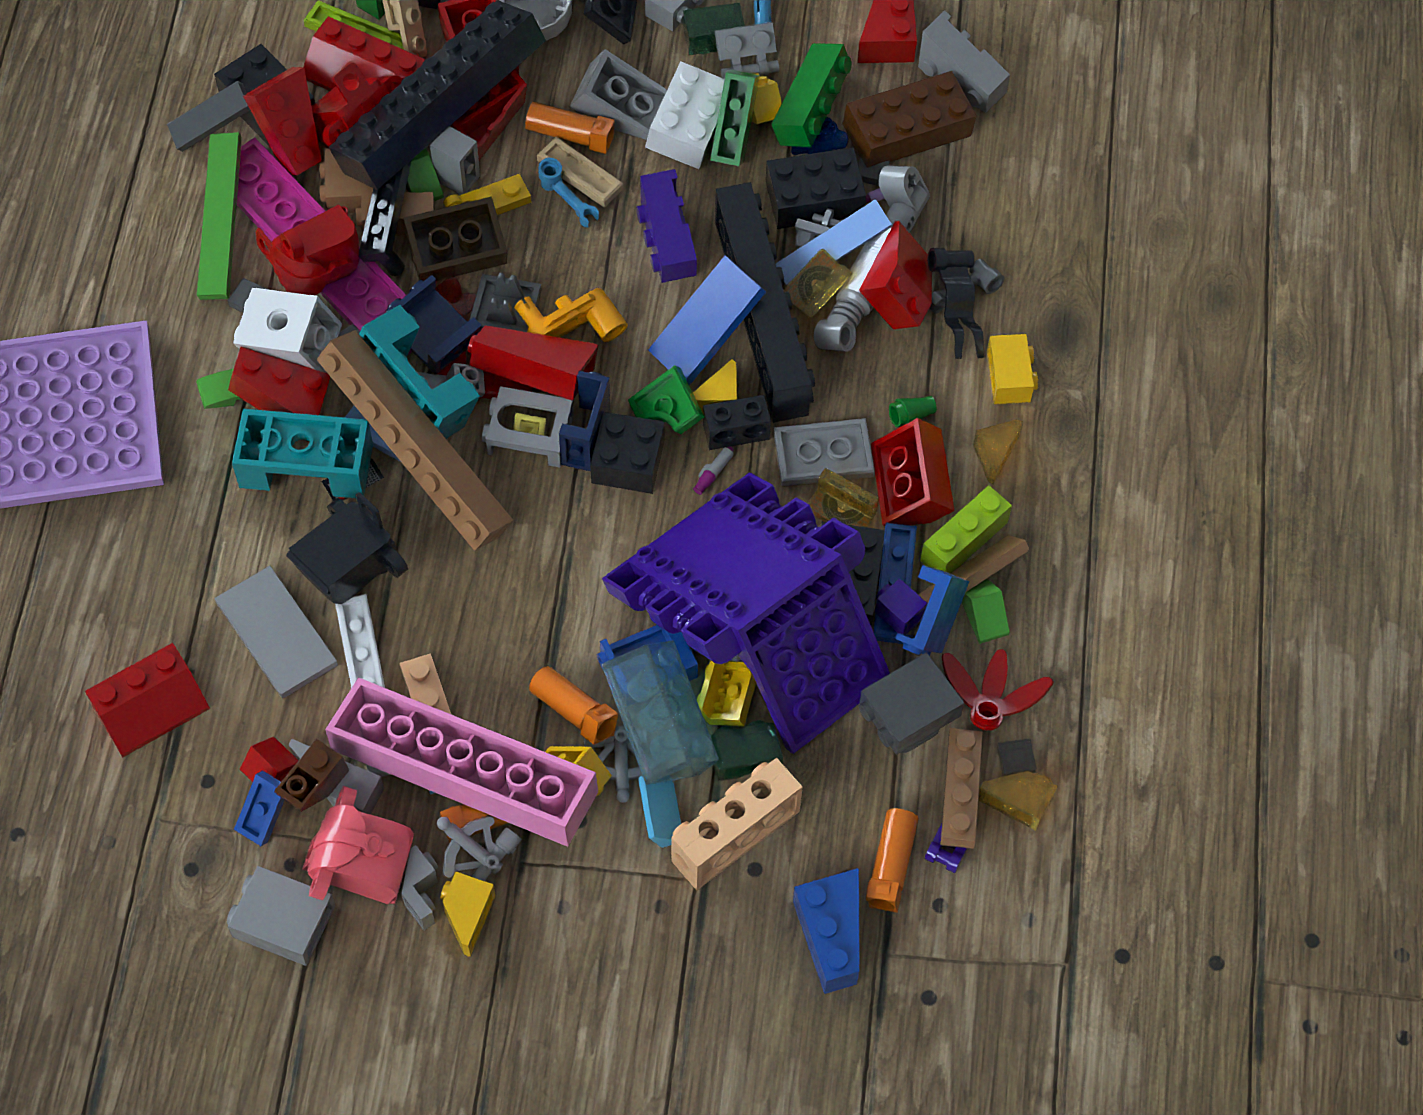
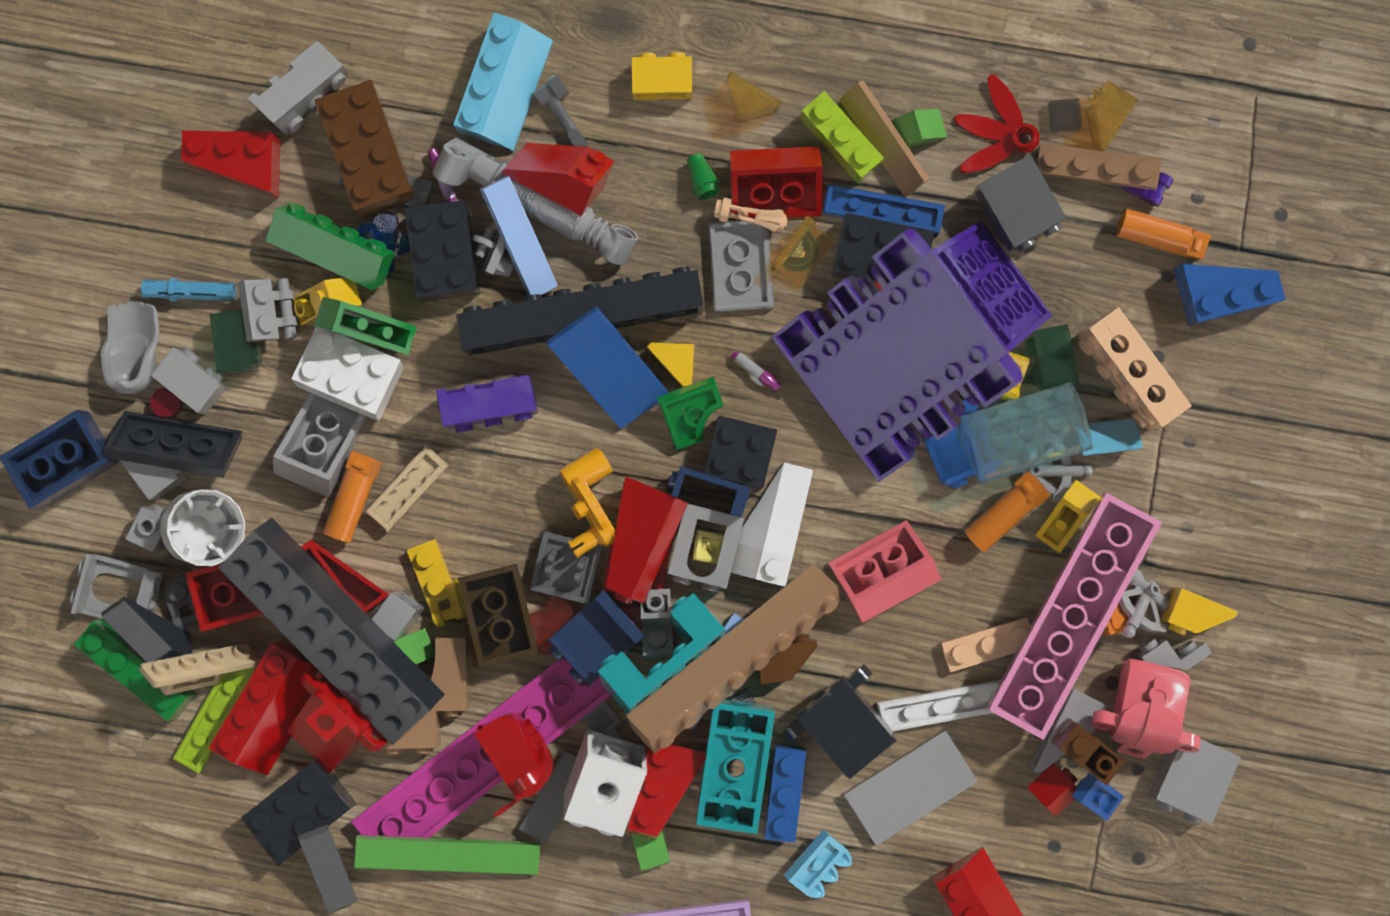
camera: 85 degrees left, 25 degrees up
red wedge [243,67,322,175] -> none
black piece [359,160,412,276] -> none
dark azure brick [538,158,599,228] -> none
black brick [703,395,771,450] -> none
clear yellow panel [783,249,853,318] -> none
dark purple brick [875,578,928,634] -> none
blue panel [895,565,970,656] -> none
black flag [927,248,984,359] -> none
none -> medium azure slope [453,12,553,152]
none -> light nougat piece [714,198,788,232]
none -> white wedge [731,462,813,587]
none -> reddish brown slope [759,634,818,684]
none -> blue brick [764,743,806,843]
none -> medium azure plate [784,829,852,898]
none -> coral slope [828,520,941,623]

